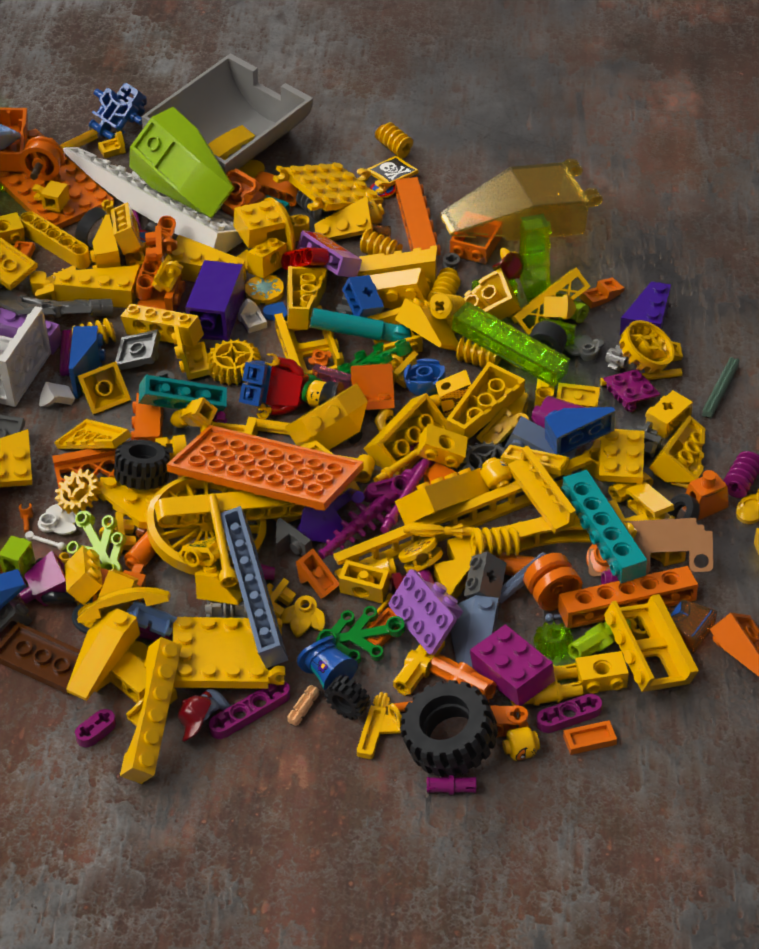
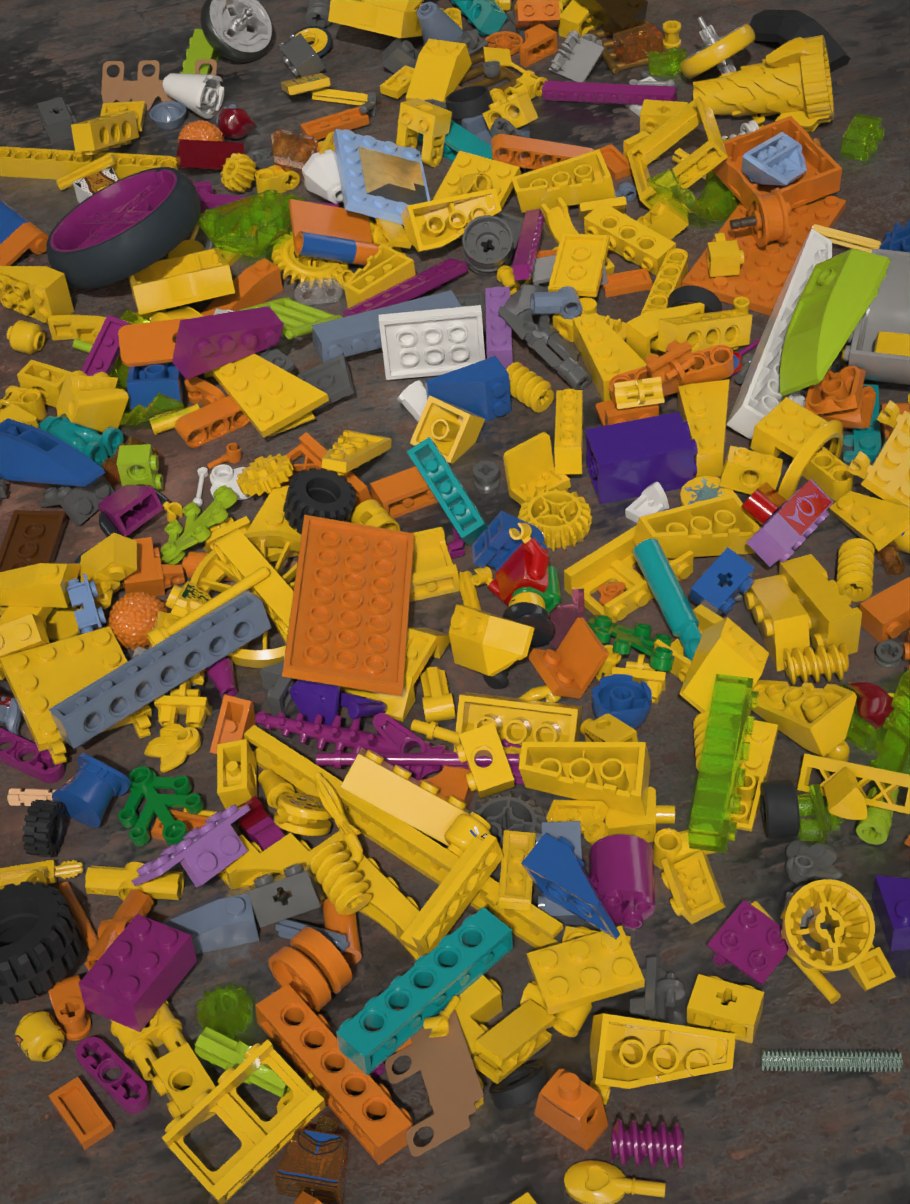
camera: 70 degrees right, 0 degrees up
yellow brick [65,546,103,605] -> none
yellow slope [77,587,171,623] -> none
dark grey hinge [115,329,161,370] -> none
yellow piece [170,397,218,428] -> none
yellow piece [430,293,466,321] -> none
none -> orange hair [108,591,167,651]
none -> sand blue piece [530,286,582,319]

